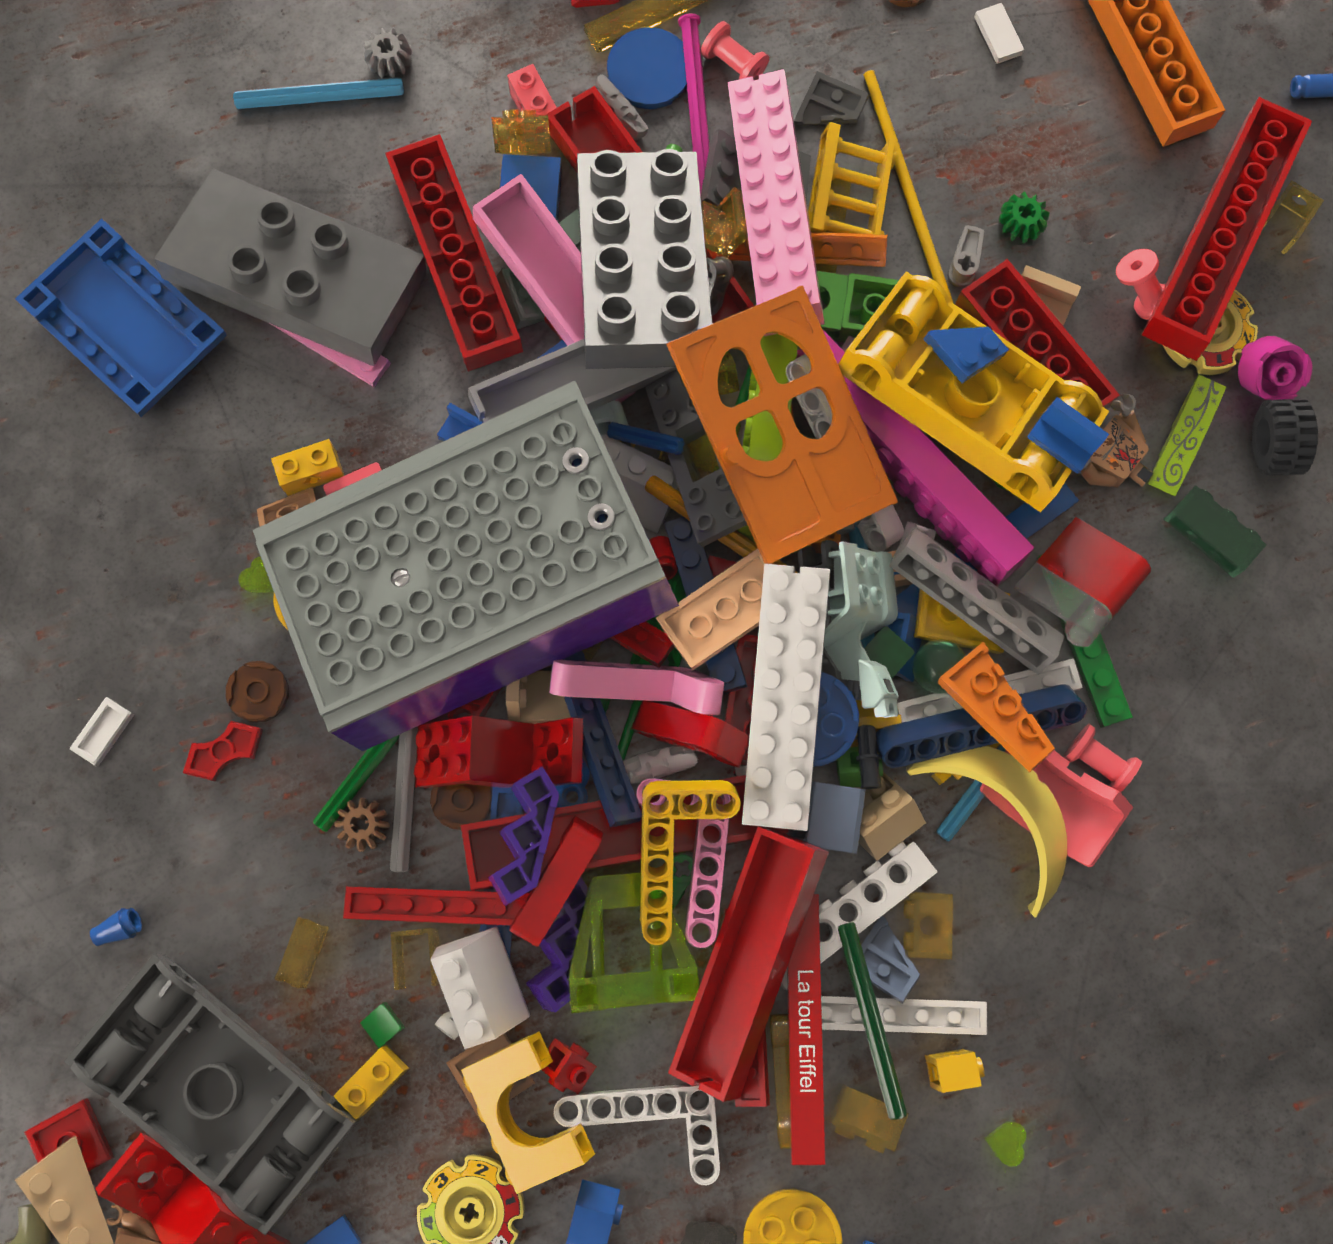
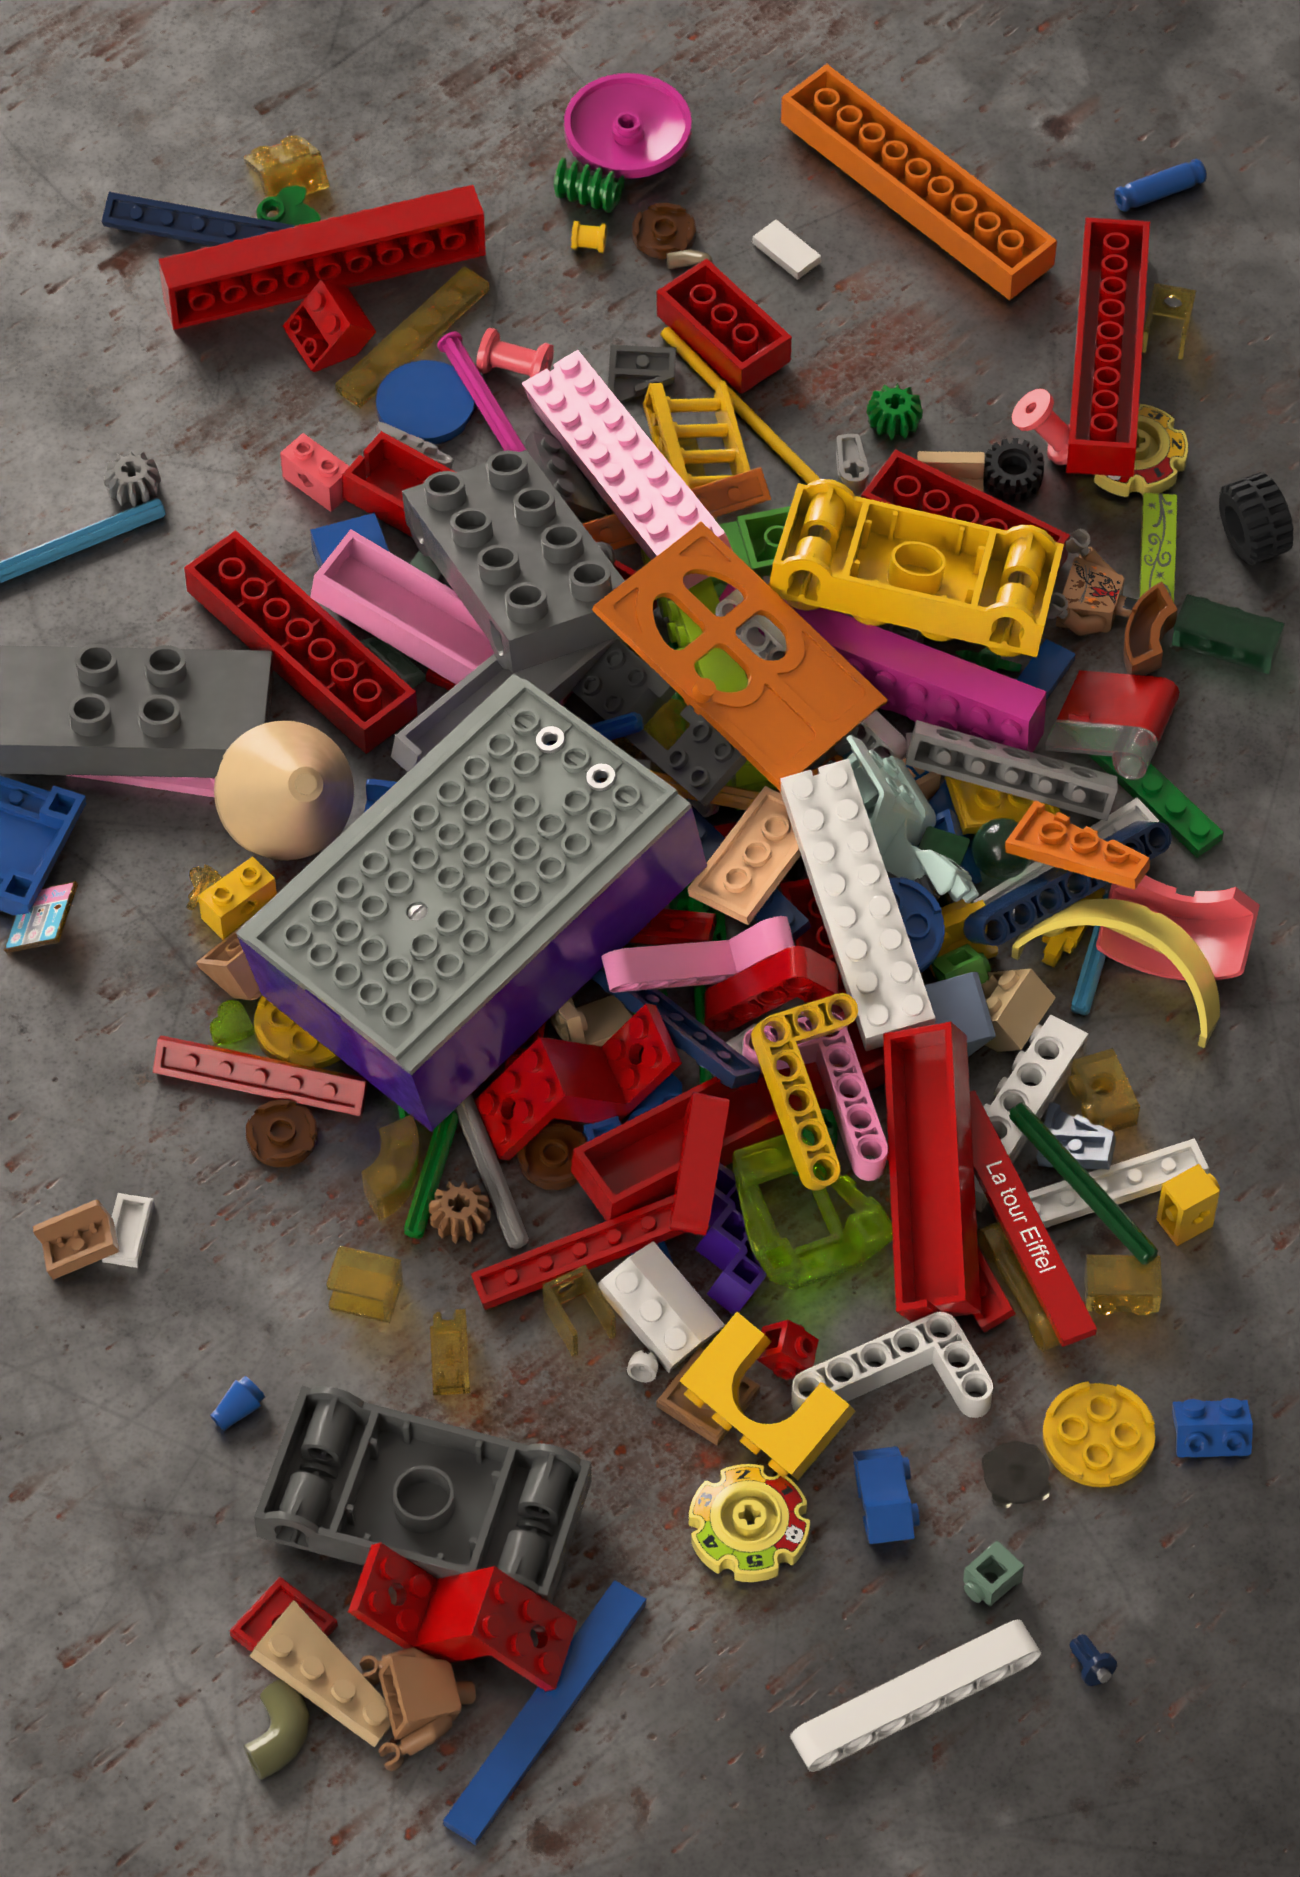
camera: 20 degrees left, 20 degrees down
red tile [183,721,263,782] -> none
yellow brick [333,1045,409,1120] -> none
green slope [360,1002,405,1049] -> none
dark purple brick [488,766,559,905] -> none
clear yellow brick [491,109,551,155] -> none
clear yellow bracket [701,187,748,257] -> none
black axle [856,725,882,790] -> none
blue wing [924,327,1009,383] -> none
clear neon green tile [984,1121,1026,1167] -> none
blue panel [1027,397,1109,473] -> none
coral piece [1064,724,1142,792] -> none
dark pink brick [1238,336,1312,400] -> none
none -> piece [4,881,78,953]
none -> medium nougat bracket [33,1200,119,1280]
none -> plate [152,1035,368,1116]
none -> clear yellow piece [186,864,223,911]
none -> tan cone [214,721,354,861]
none -> clear yellow piece [326,1246,403,1323]
none -> clear yellow brick [362,1114,420,1221]
none -> red brick [657,258,792,394]
none -> dark tan arm [666,249,713,269]
none -> black tyre [983,438,1044,502]
none -> dark orange brick [1123,582,1178,676]

